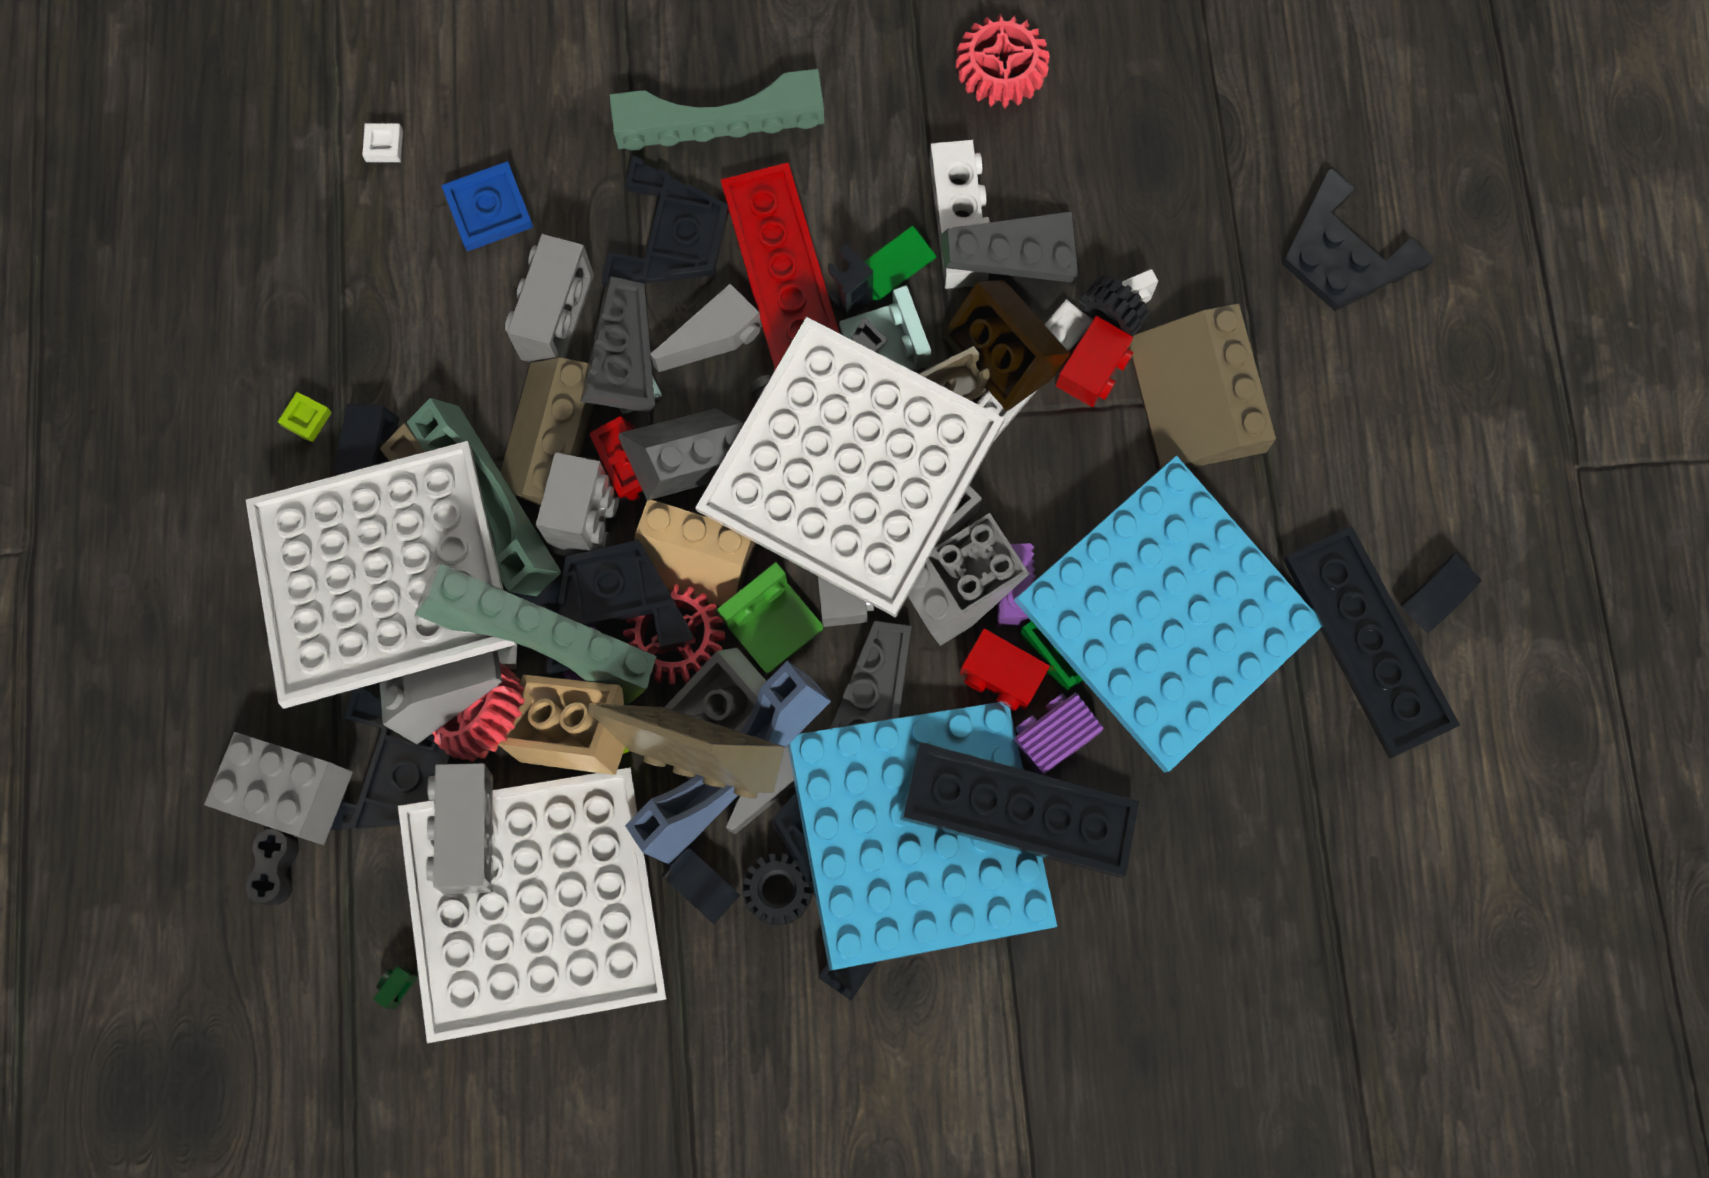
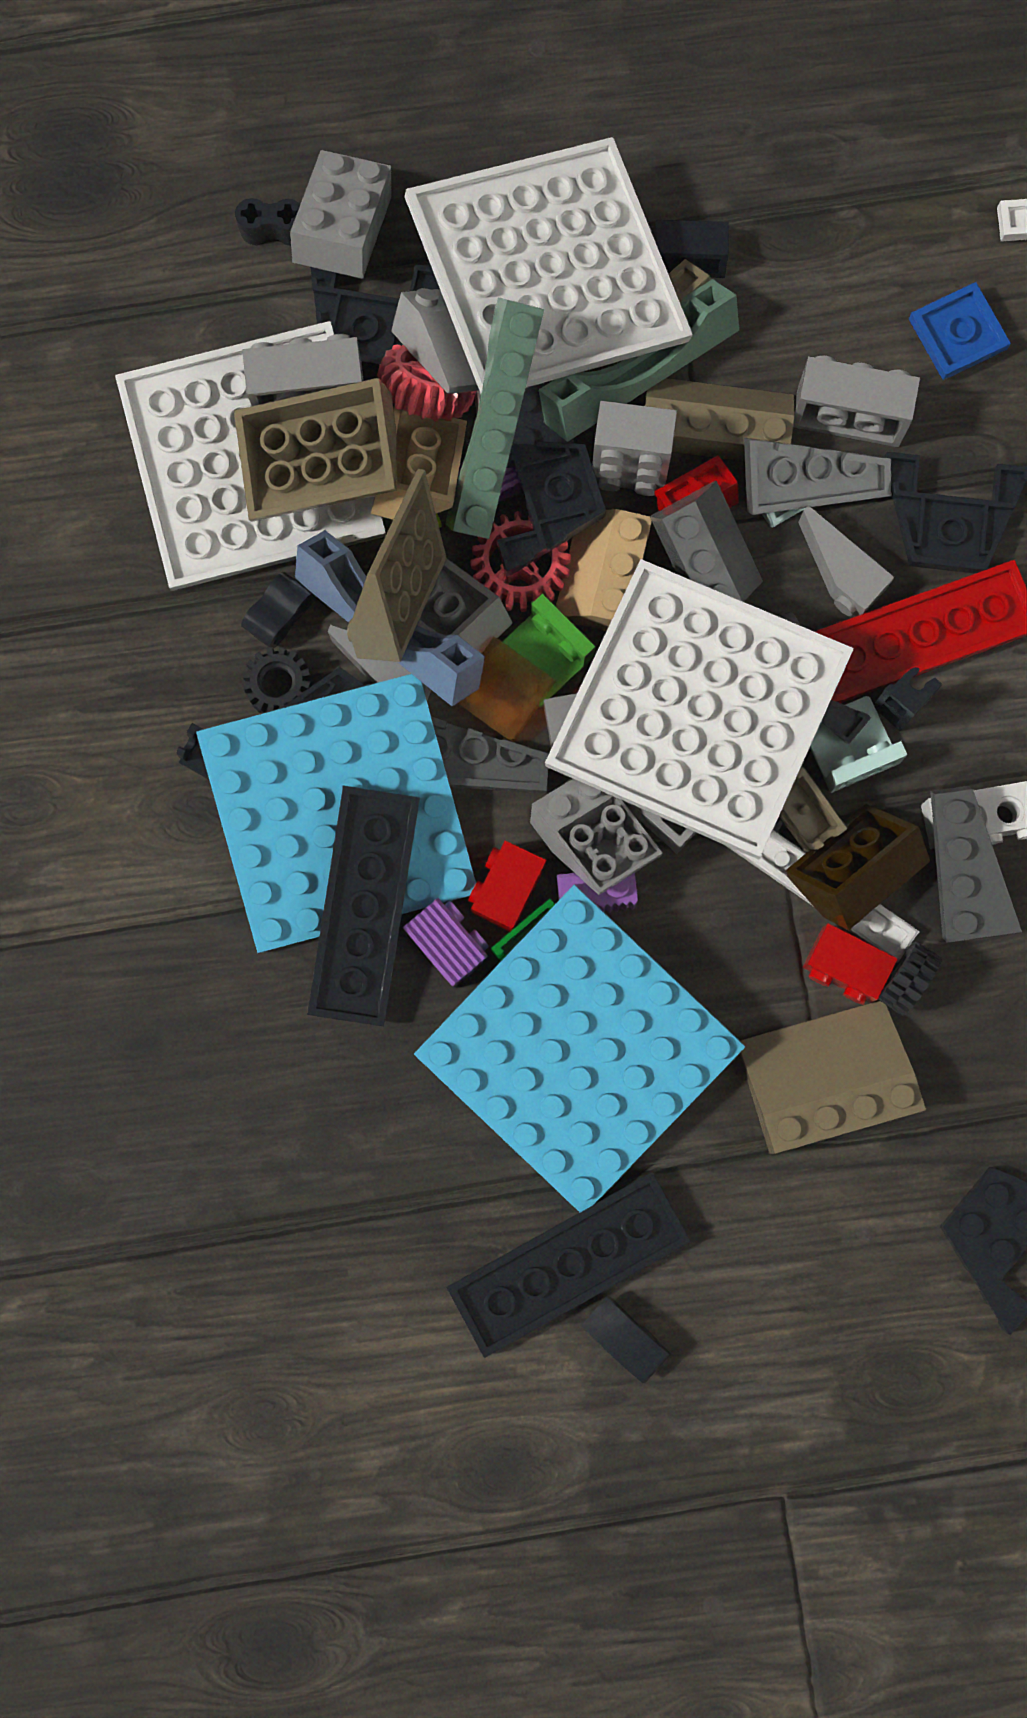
camera: 90 degrees right, 5 degrees up
lime plate [278,392,332,443] -> none
dark green plate [373,966,419,1009] -> none
green hinge [864,226,937,302] -> none
white plate [1122,269,1158,303] -> none
none -> dark tan slope [234,378,397,522]
none -> clear orange plate [458,636,556,742]

